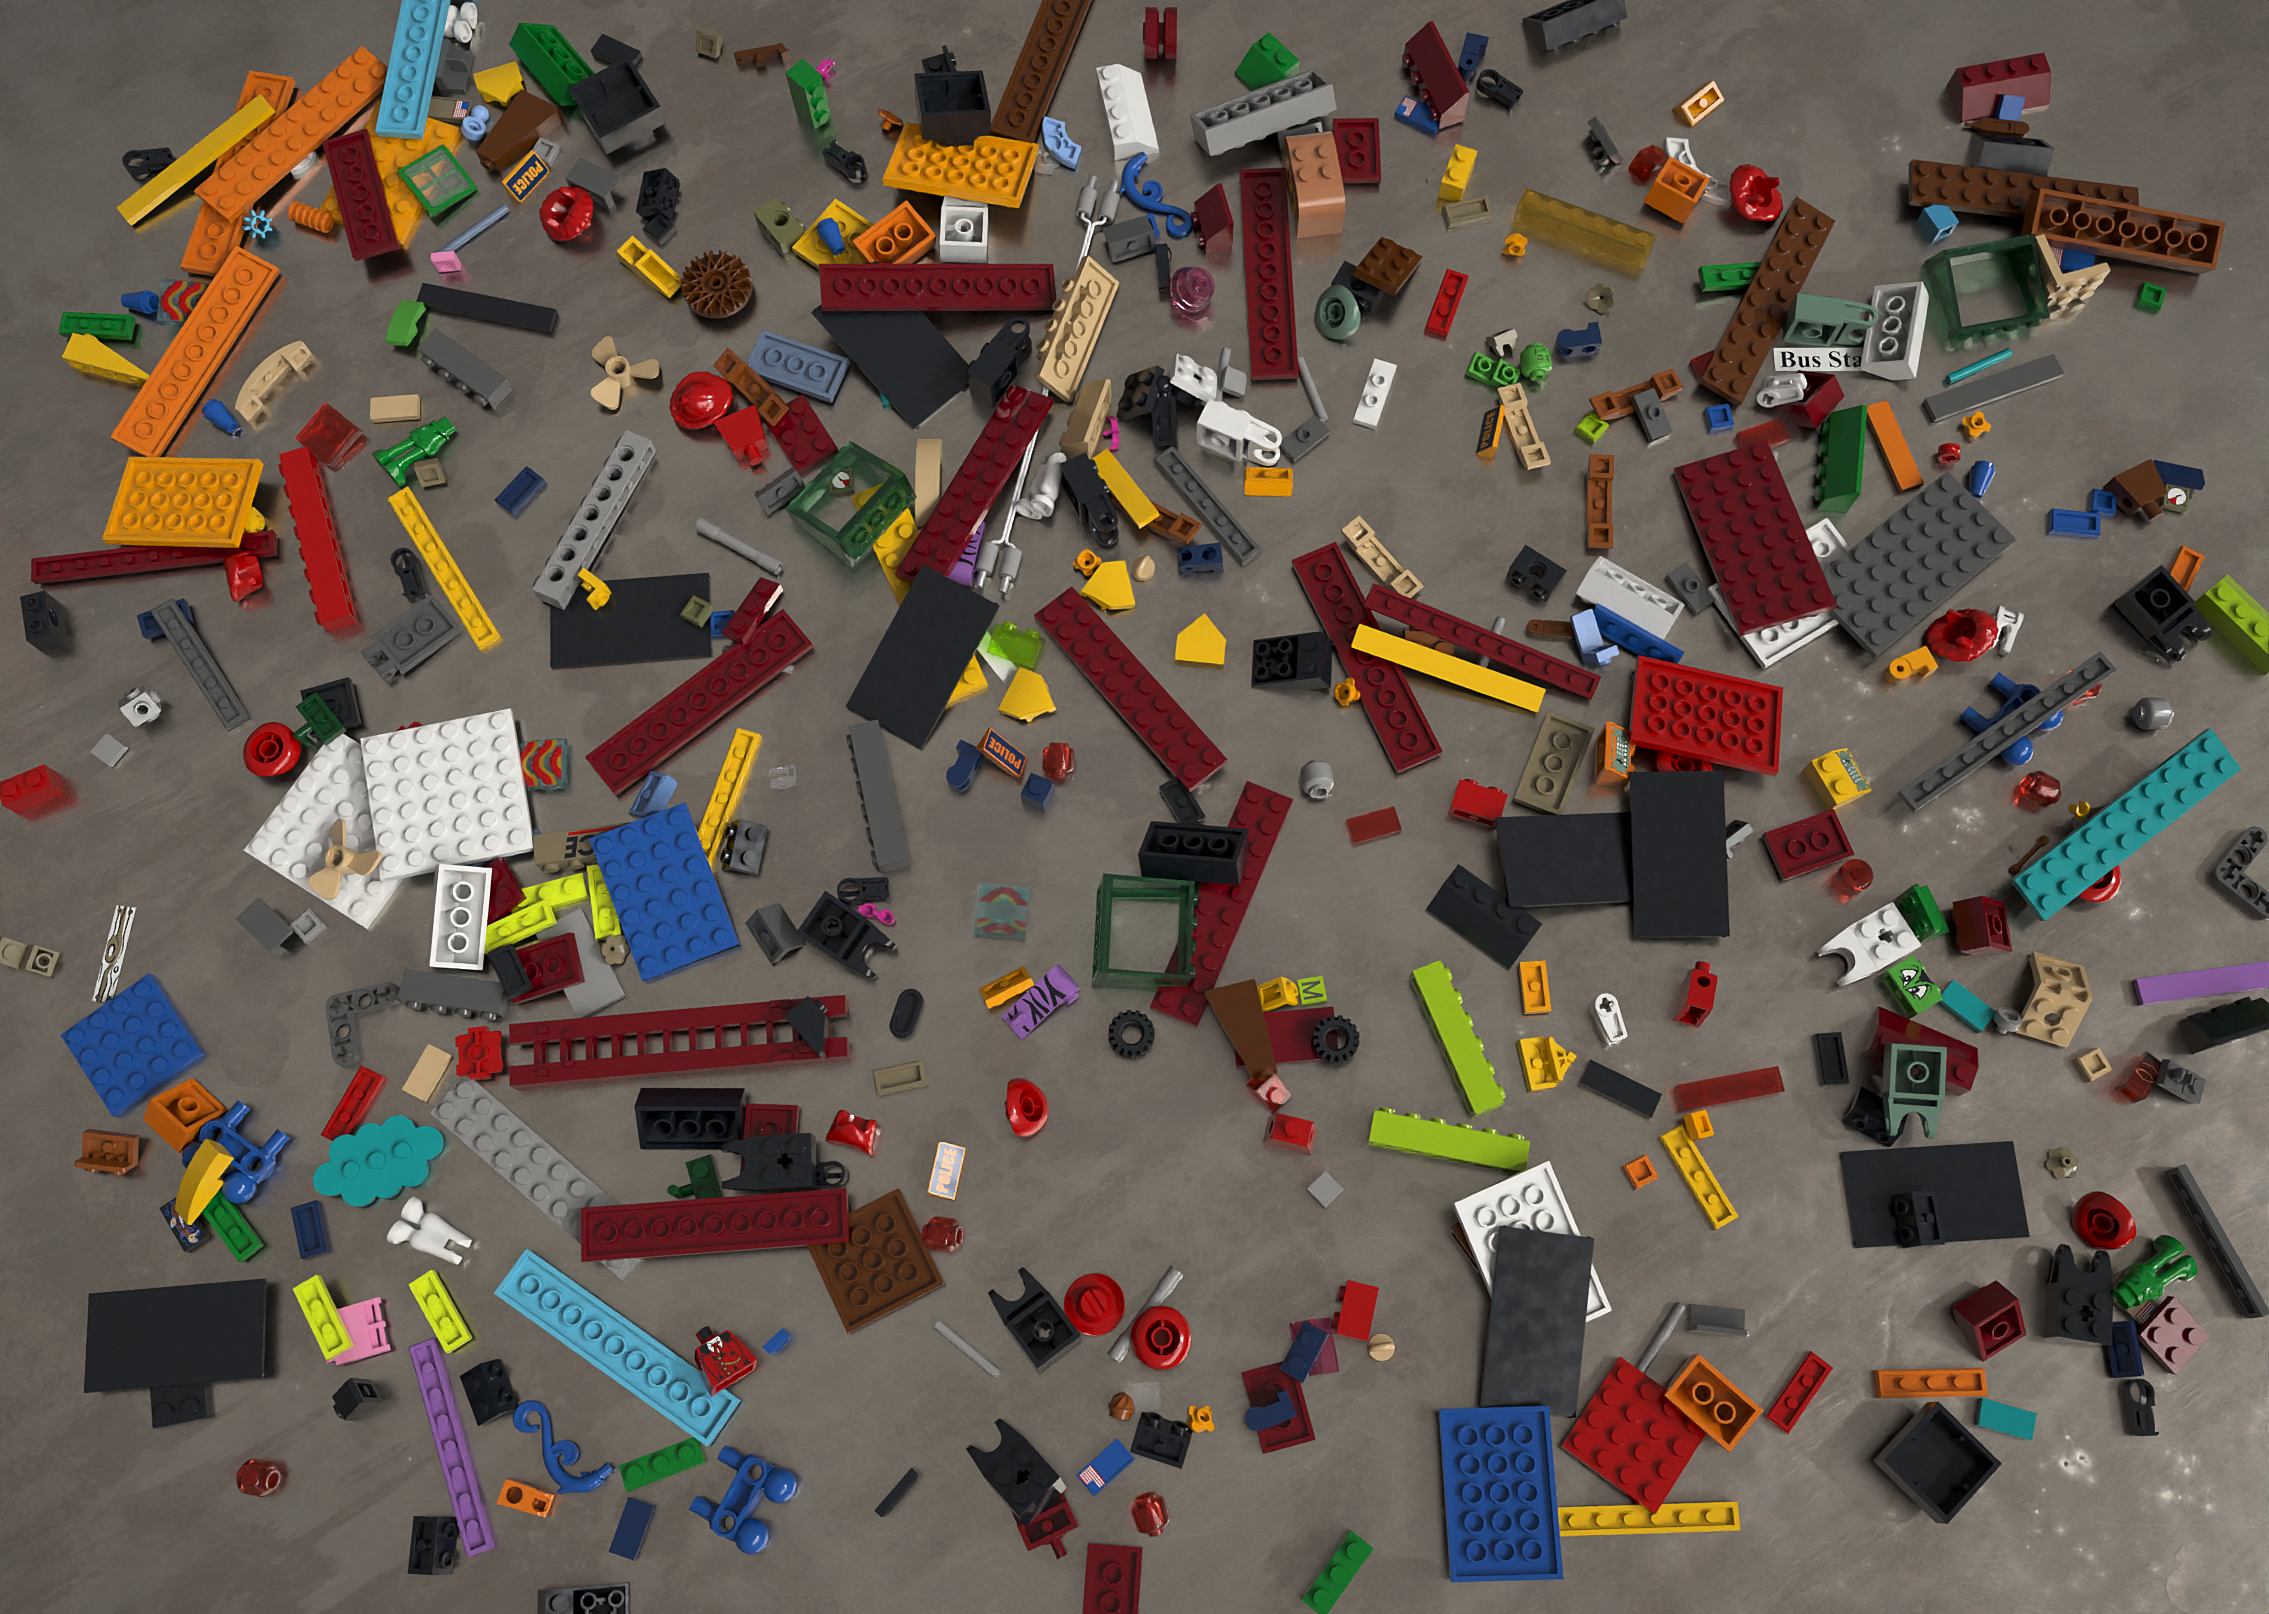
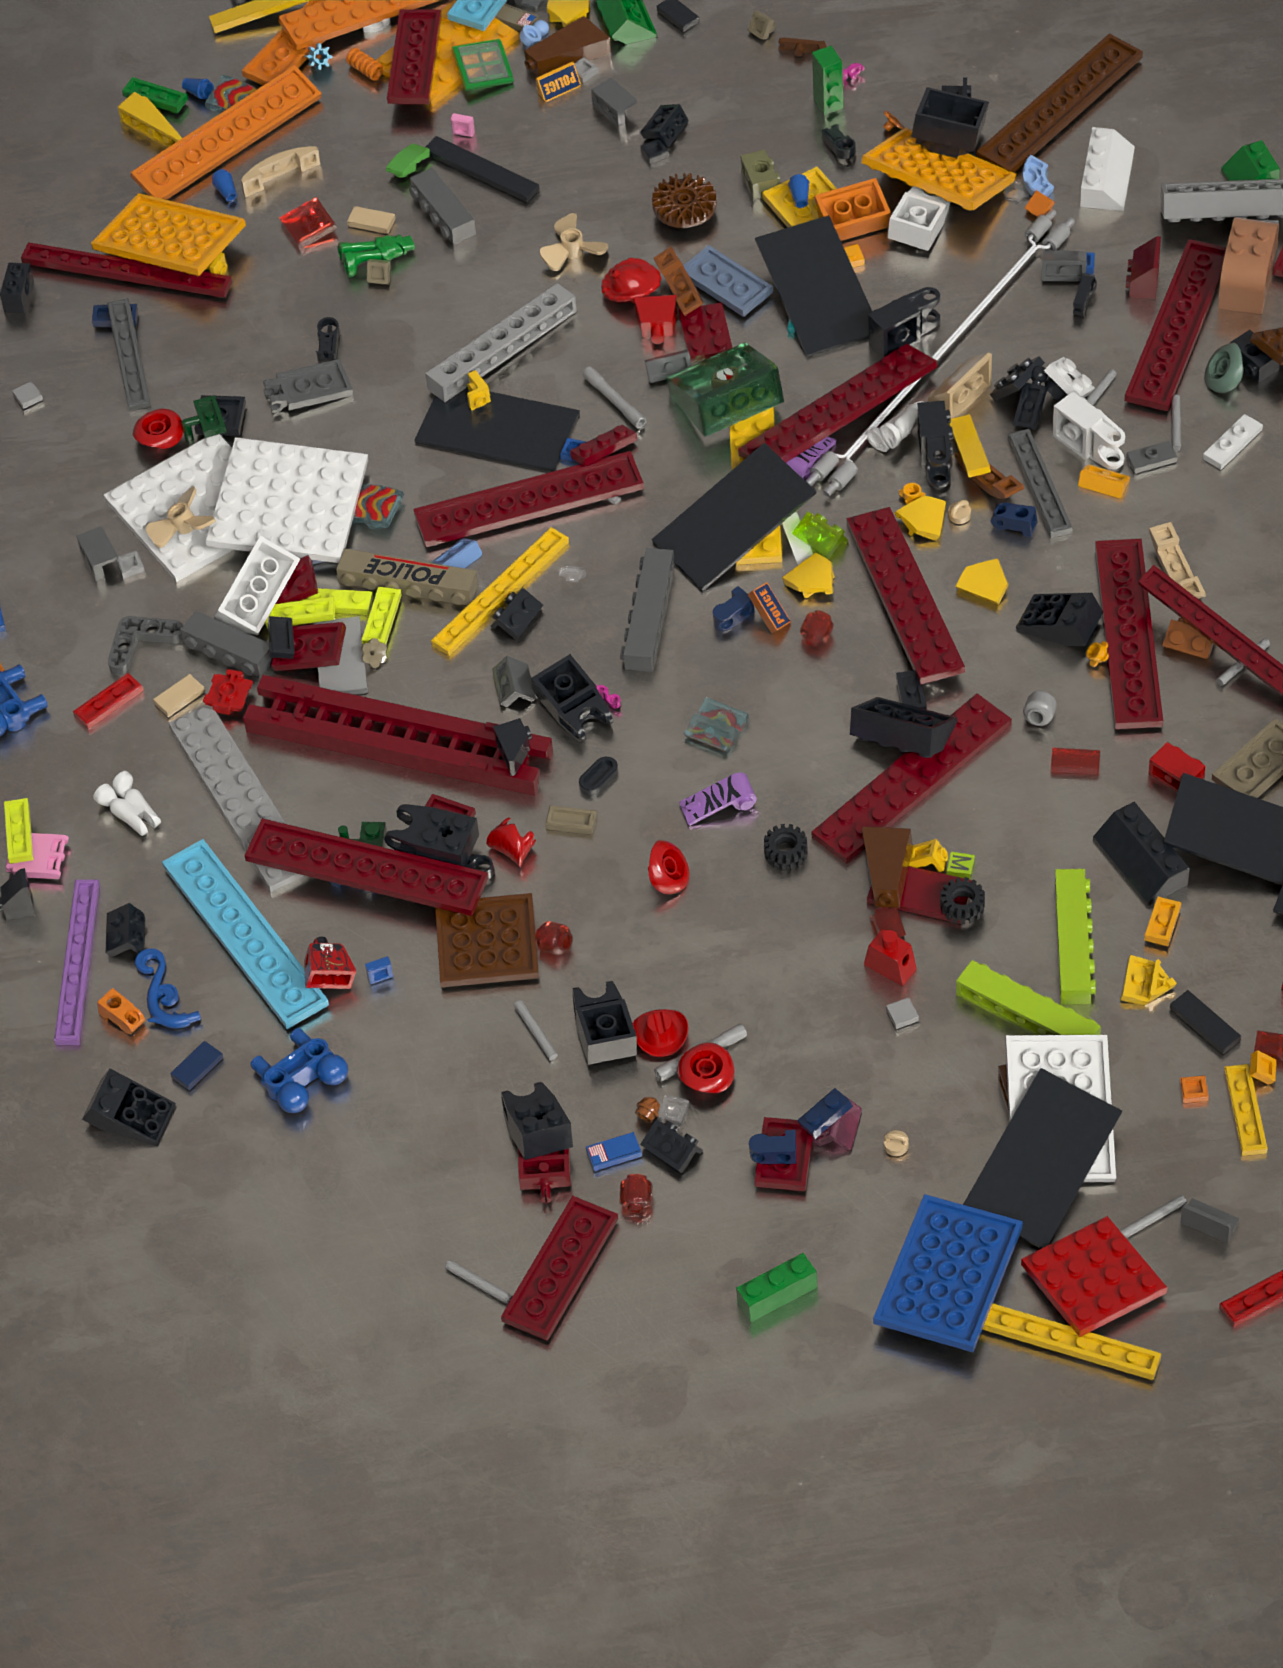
camera: 25 degrees right, 20 degrees down
light grey brick [118,685,162,728] -> none
red hair [223,551,263,602] -> none
red brick [278,446,357,632] -> none
dark blue tile [290,1200,330,1260] -> none
teal plate [313,1115,445,1207] -> none
yellow tile [387,486,501,650] -> none
neon yellow plate [408,1270,473,1353] -> none
black bracket [408,1516,457,1575] -> none
sand blue bar [429,203,509,259] -> none
dark blue tile [494,466,546,517] -> none
red piece [539,186,594,241] -> none
black container [568,56,667,154] -> none
blue plate [589,802,740,981] -> none
yellow slope [616,235,682,299] -> none
green plate [619,1437,706,1492] -> none
black slope [634,1088,746,1149] -> none
olive tile [680,595,715,628] -> none
dark red plate [819,264,1057,311] -> none
black piece [837,877,889,905] -> none
black tile [874,1467,921,1517] -> none
tan slope [915,439,942,528] -> none
slope [927,1141,966,1200] -> none
light orange plate [978,966,1034,1009] -> none
dark blue brick [1020,773,1055,813] -> none
tan plate [1033,256,1120,402] -> none
clear green windscreen [1092,873,1198,987] -> none
dark pink piece [1103,416,1119,450] -> none
blue plant [1119,152,1193,237] -> none
dark red wheel [1143,7,1177,60] -> none
clear pink cone [1169,266,1215,312] -> none
light orange plate [1187,1405,1215,1433] -> none
light grey tile [1220,366,1248,398] -> none
red brick [1331,1280,1379,1342] -> none
yellow tile [1351,624,1546,713] -> none
white piece [1590,993,1627,1045] -> none
orange slope [1663,1354,1763,1453] -> none
none -> orange tile [1025,190,1055,217]

